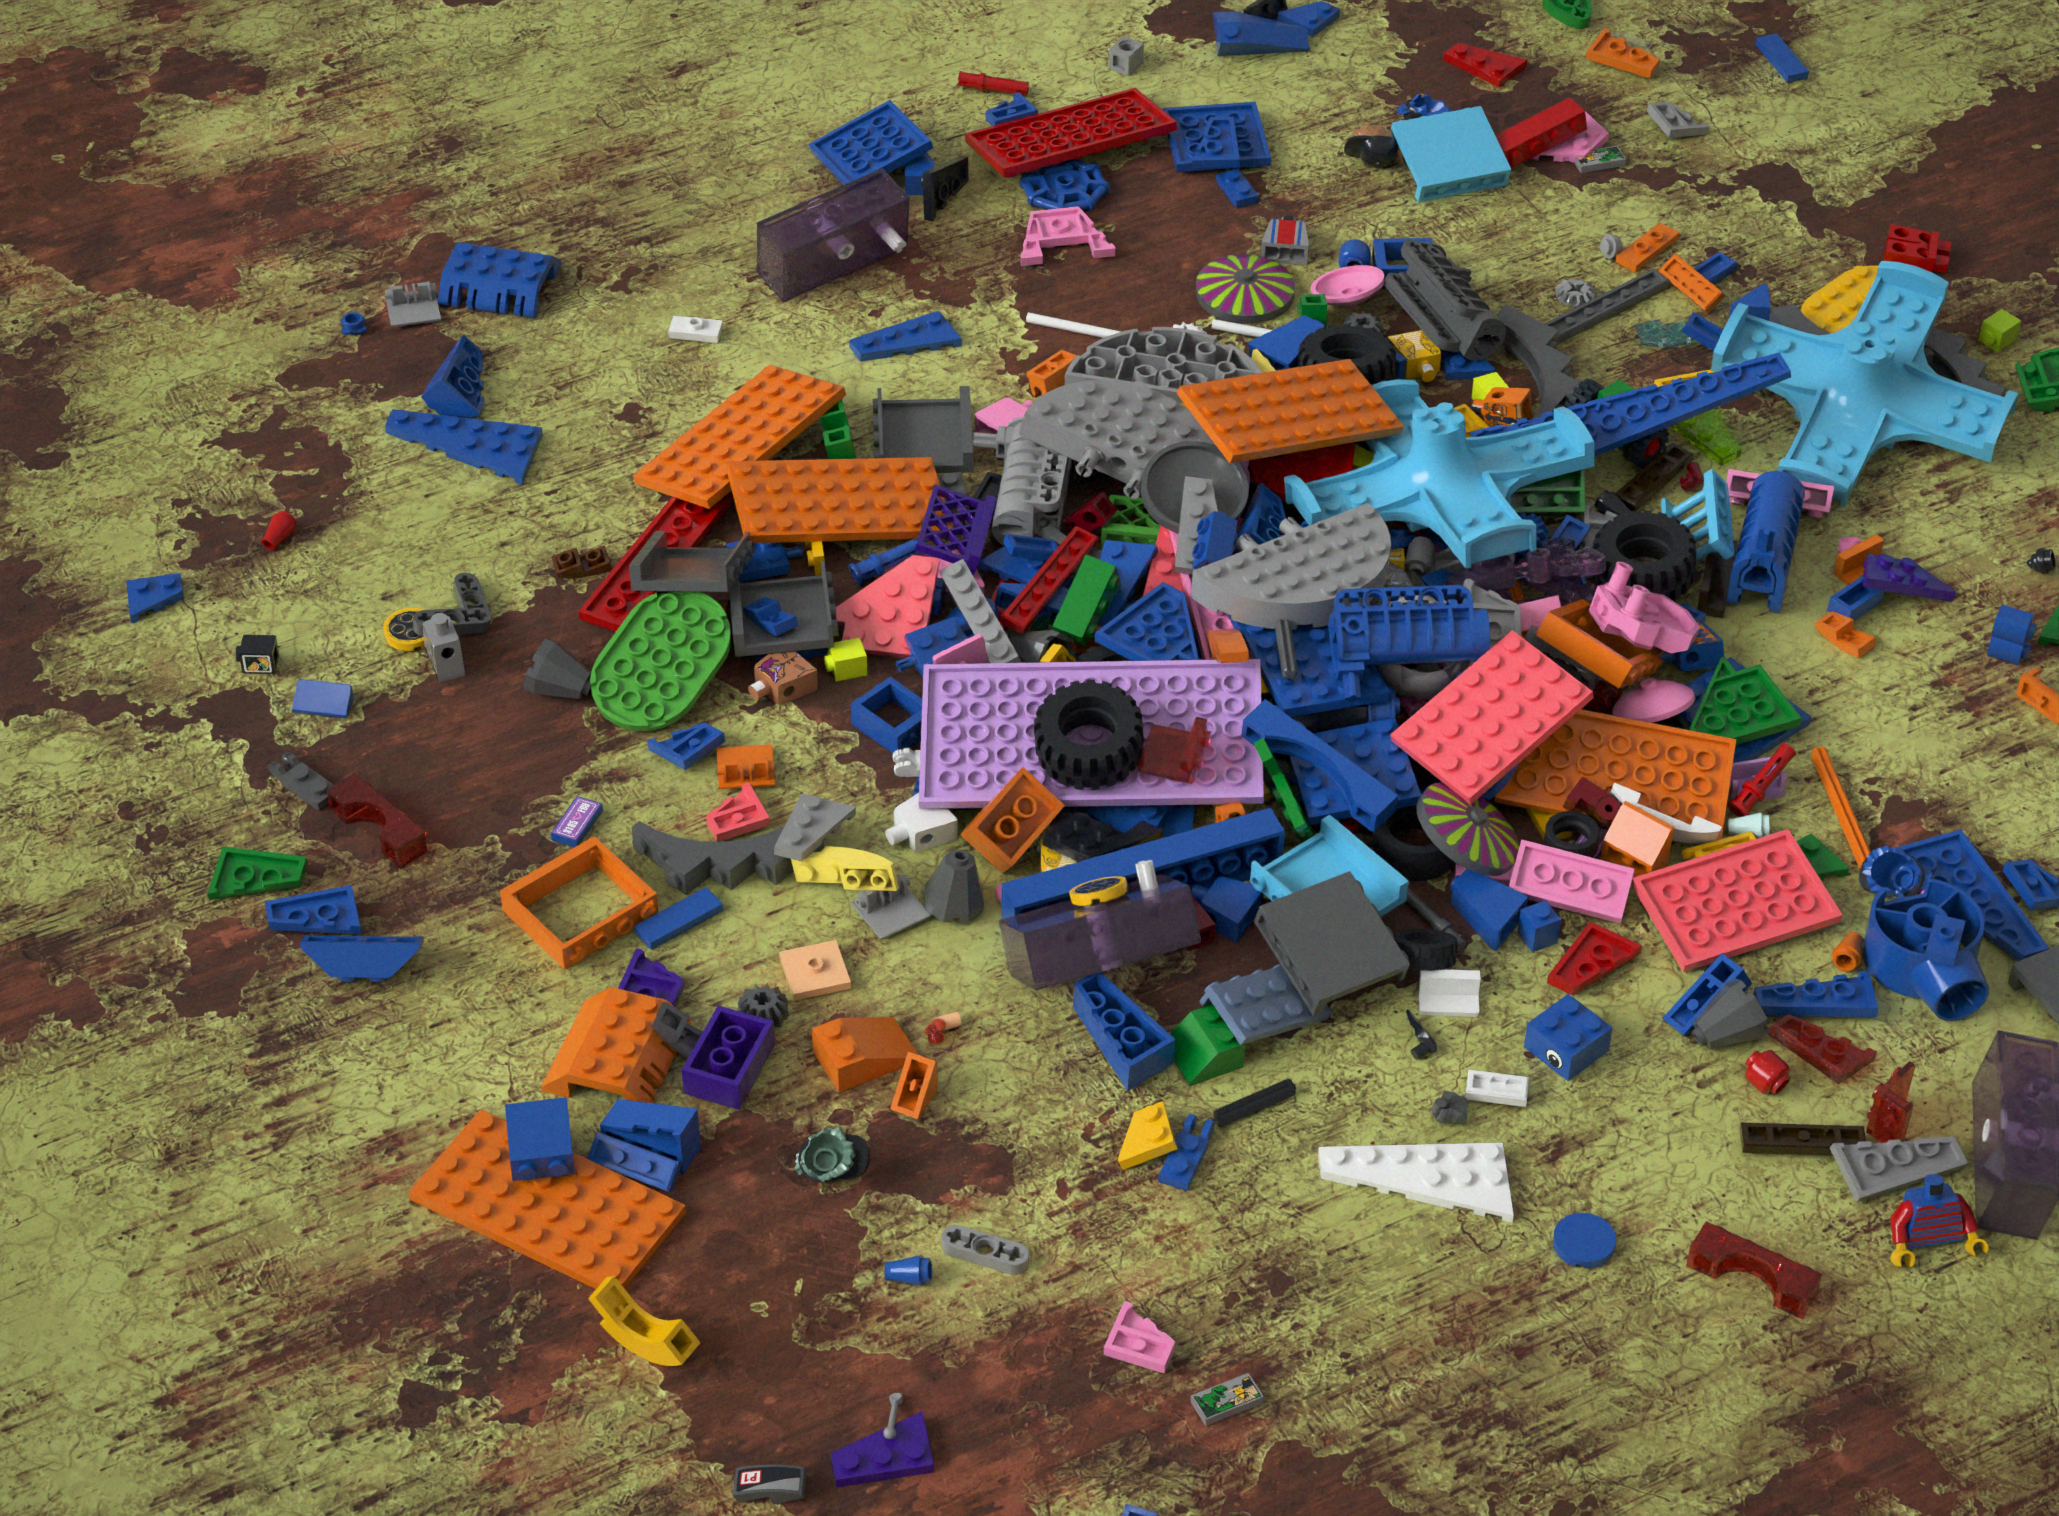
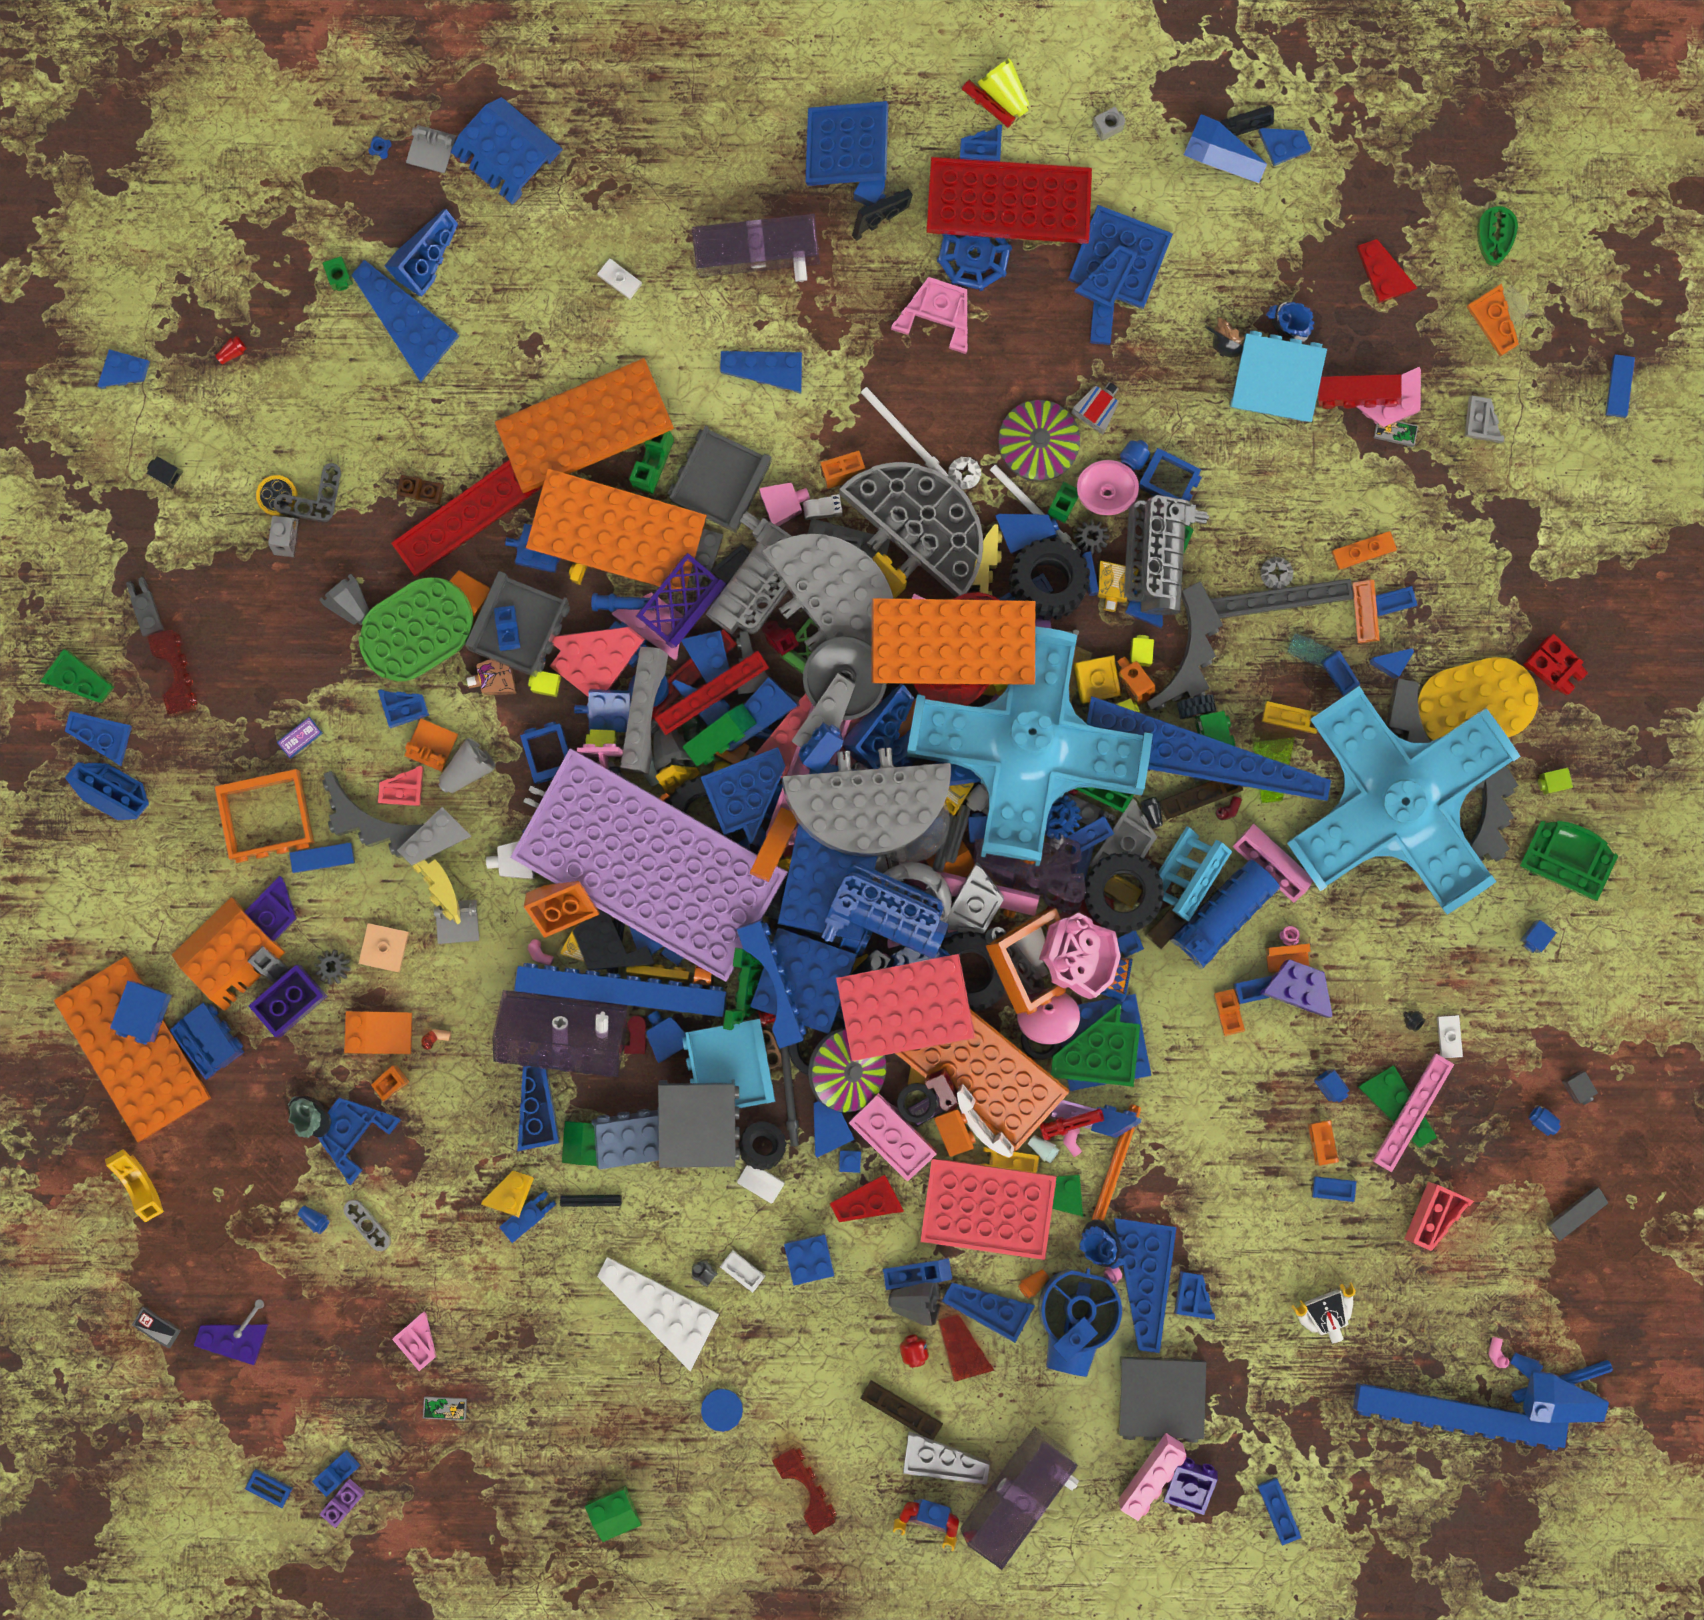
camera: 25 degrees right, 40 degrees up
slope [292,679,354,718] -> none
dark grey panel [629,531,755,592] -> none
dark grey cone [924,850,984,923] -> none
blue tile [1003,534,1058,561] -> none
black tyre [1034,680,1144,790] -> none
yellow tile [1069,876,1128,906] -> none
clear red bracket [1138,717,1211,784] -> none
dark grey axle [1275,619,1298,680] -> none
black bar [1406,1009,1437,1060] -> none
light grey plate [1600,234,1622,259] -> none
clear red bracket [1866,1061,1916,1143] -> none
none -> blue wing [317,1097,402,1185]
none -> green brick [322,256,353,291]
none -> light grey cone [439,738,496,793]
none -> green slope [585,1485,642,1542]
none -> neon yellow cone [977,58,1030,117]
none -> bright pink arm [1063,1128,1082,1157]
none -> blue slope [1091,1104,1142,1138]

